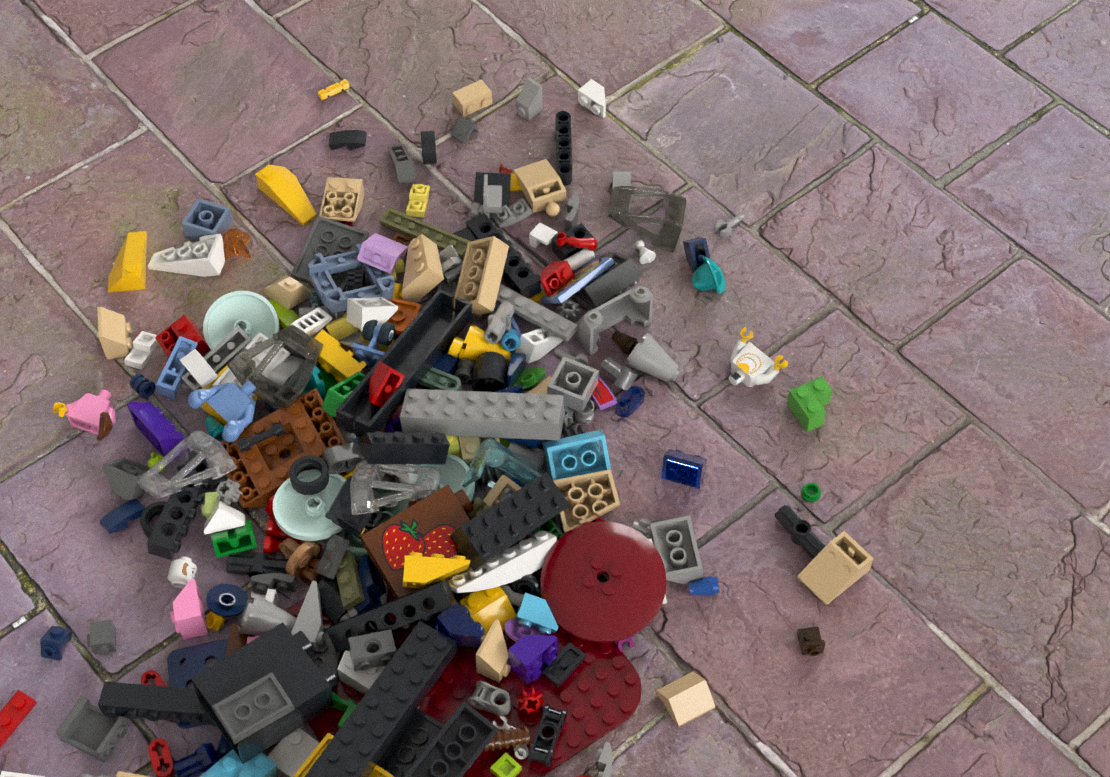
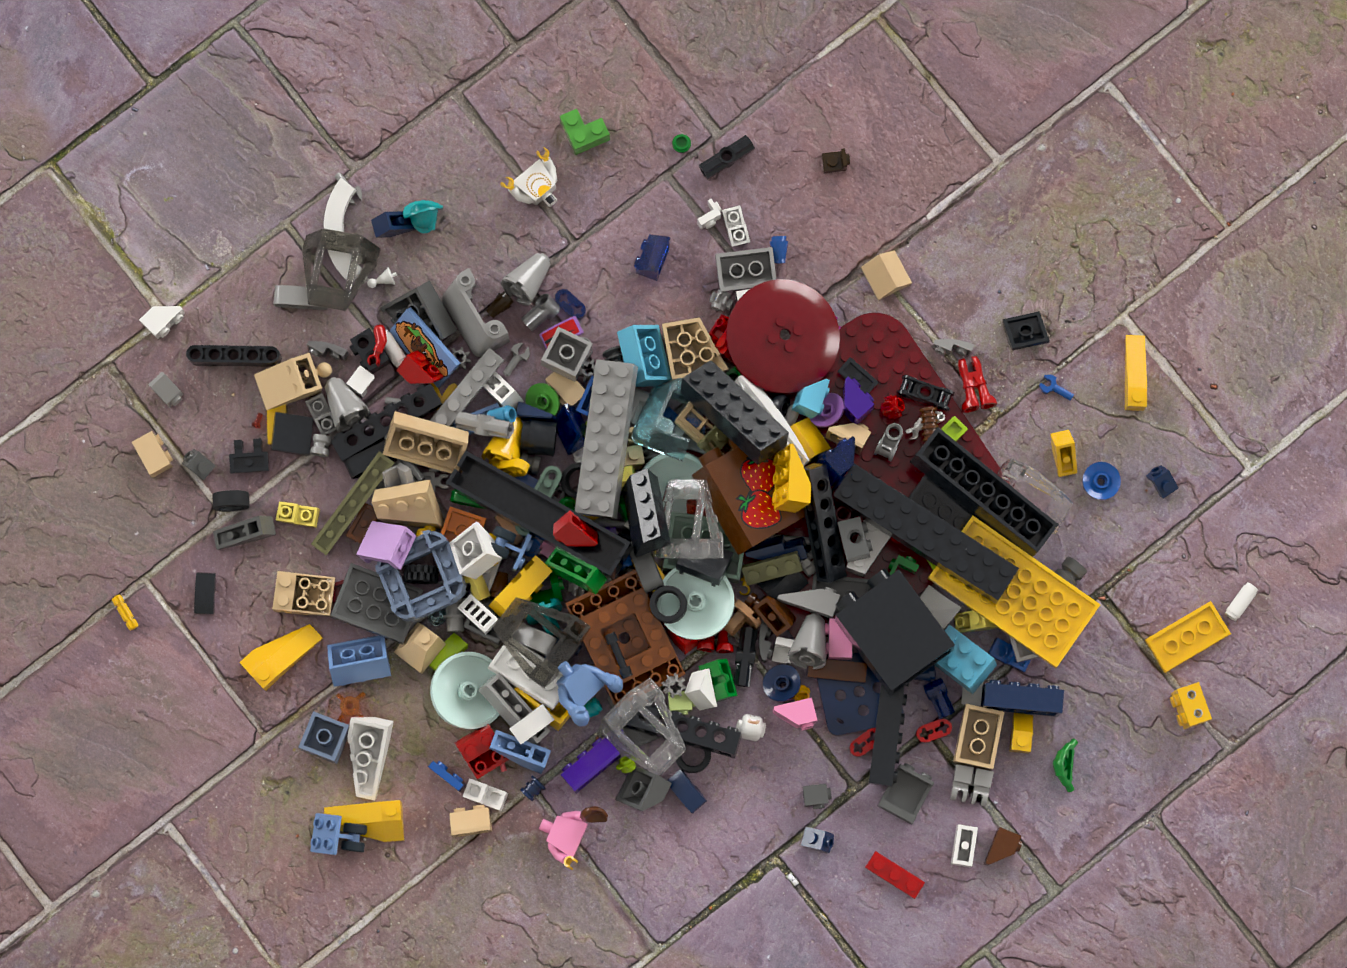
camera: 90 degrees left, 25 degrees up
dark grey tile [212,672,295,744] -> none
dark grey plate [316,534,350,580] -> none
light grey panel [483,174,502,213] -> none
tan slope [797,531,874,605] -> none
none -> black plate [229,438,269,474]
none -> medium blue plate [310,813,367,855]
none -> white tile [324,178,363,284]
none -> light grey cone [325,377,371,432]
none -> medium blue slope [327,635,391,687]
none -> blue plate [428,761,464,792]
none -> white bracket [697,199,722,230]
none -> white slope [722,205,750,247]
none -> reddish brown slope [752,596,796,637]

